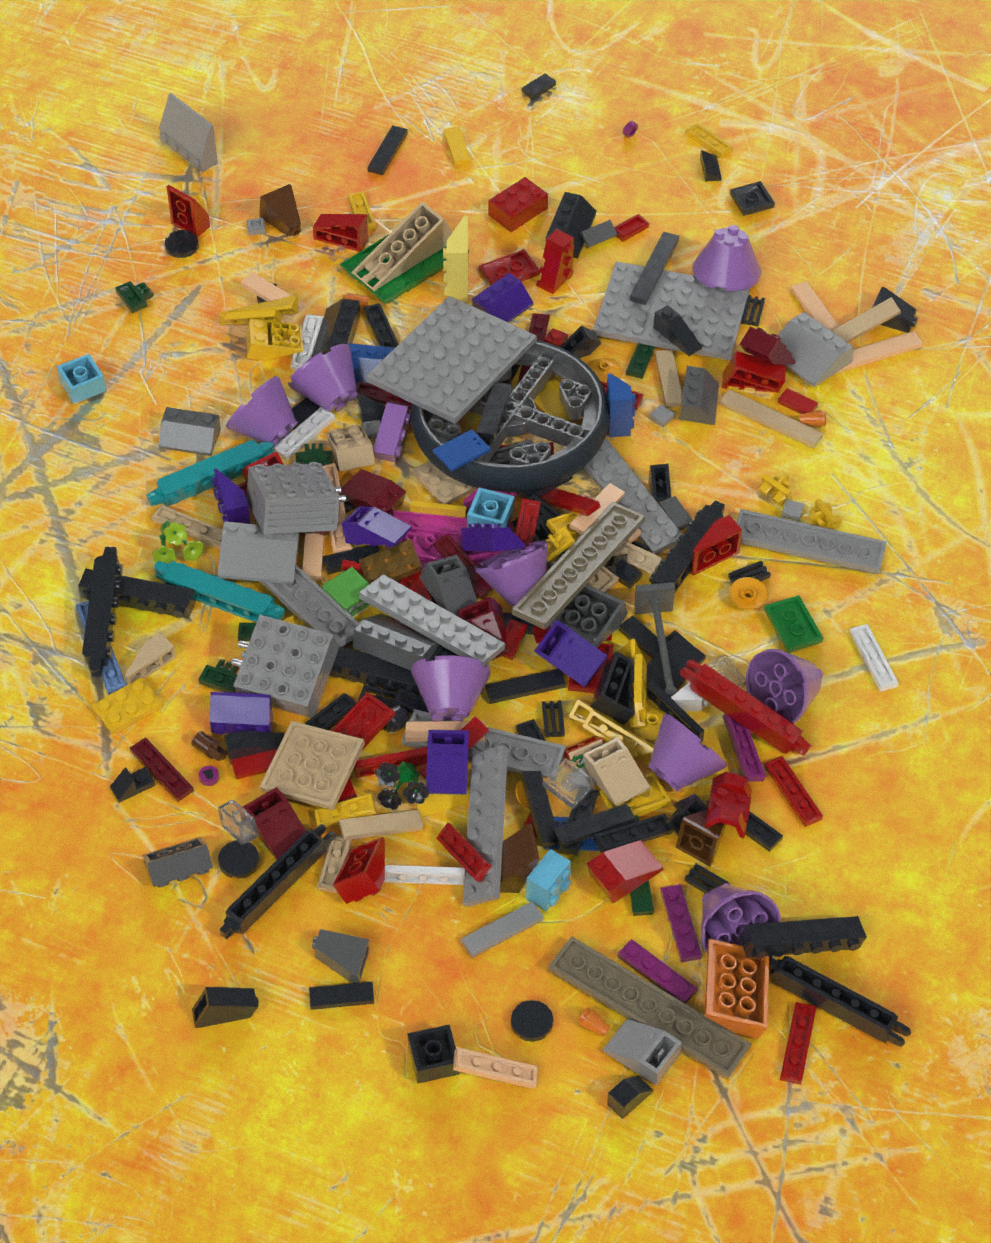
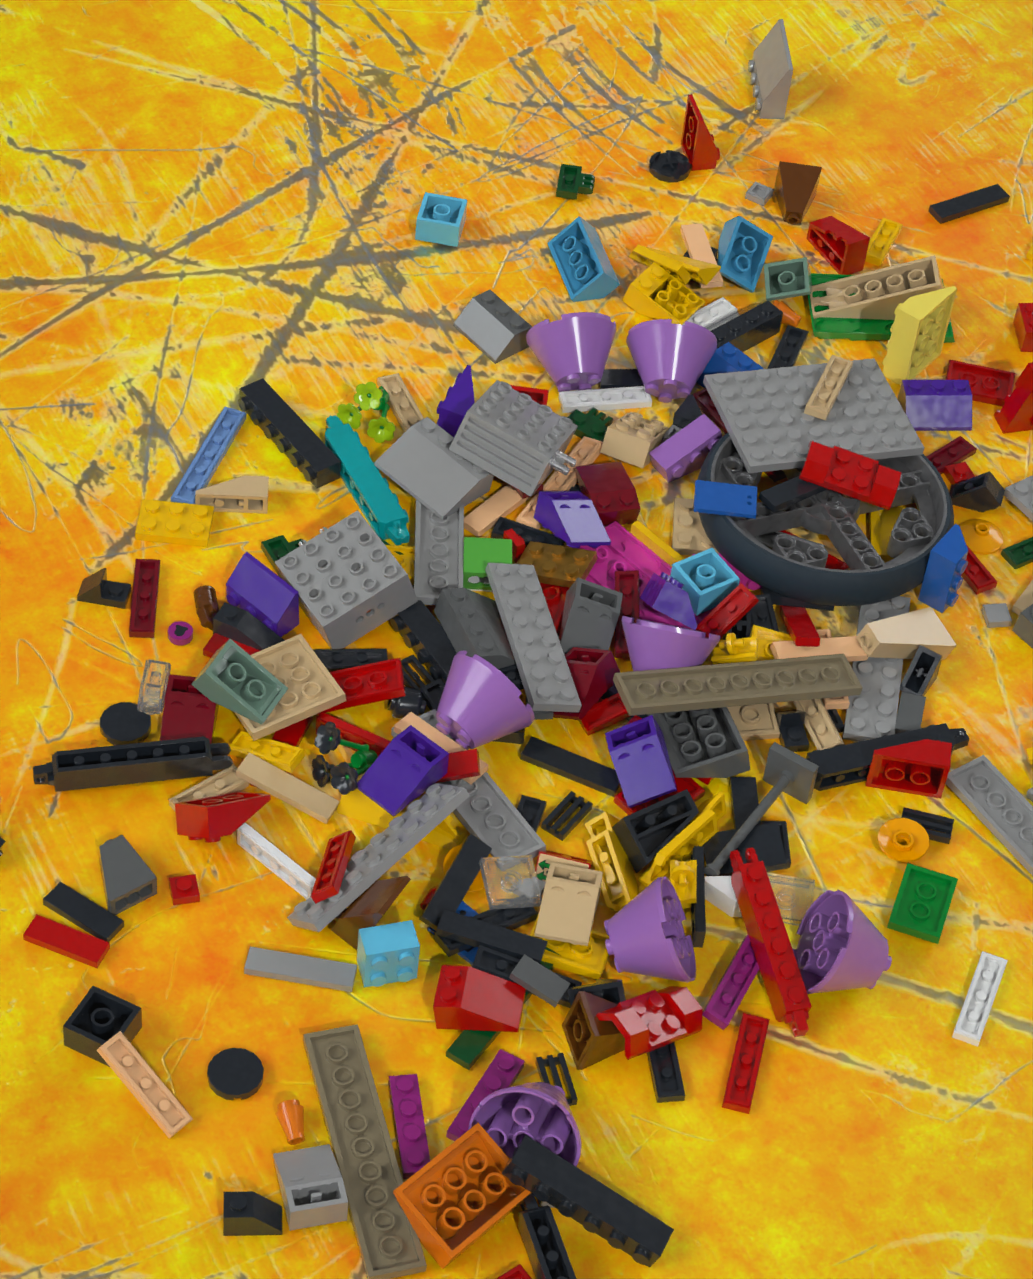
camera: 35 degrees right, 5 degrees down
black hinge [82,547,123,679] -> none
dark grey slope [142,837,213,887] -> none
teal hinge [146,440,274,507] -> none
none -> red tile [23,914,110,968]
none -> red plate [169,874,200,906]
none -> sand green slope [192,639,288,724]
none -> dark grey tile [509,954,570,1007]
none -> dark azure slope [547,216,620,302]
none -> yellow hips [670,860,697,908]
none -> dark azure slope [718,216,773,293]
none -> sand green slope [764,257,812,301]
none -> red piece [799,441,902,510]
none -> tan tile [804,355,853,421]
none -> tan slope [856,607,957,660]

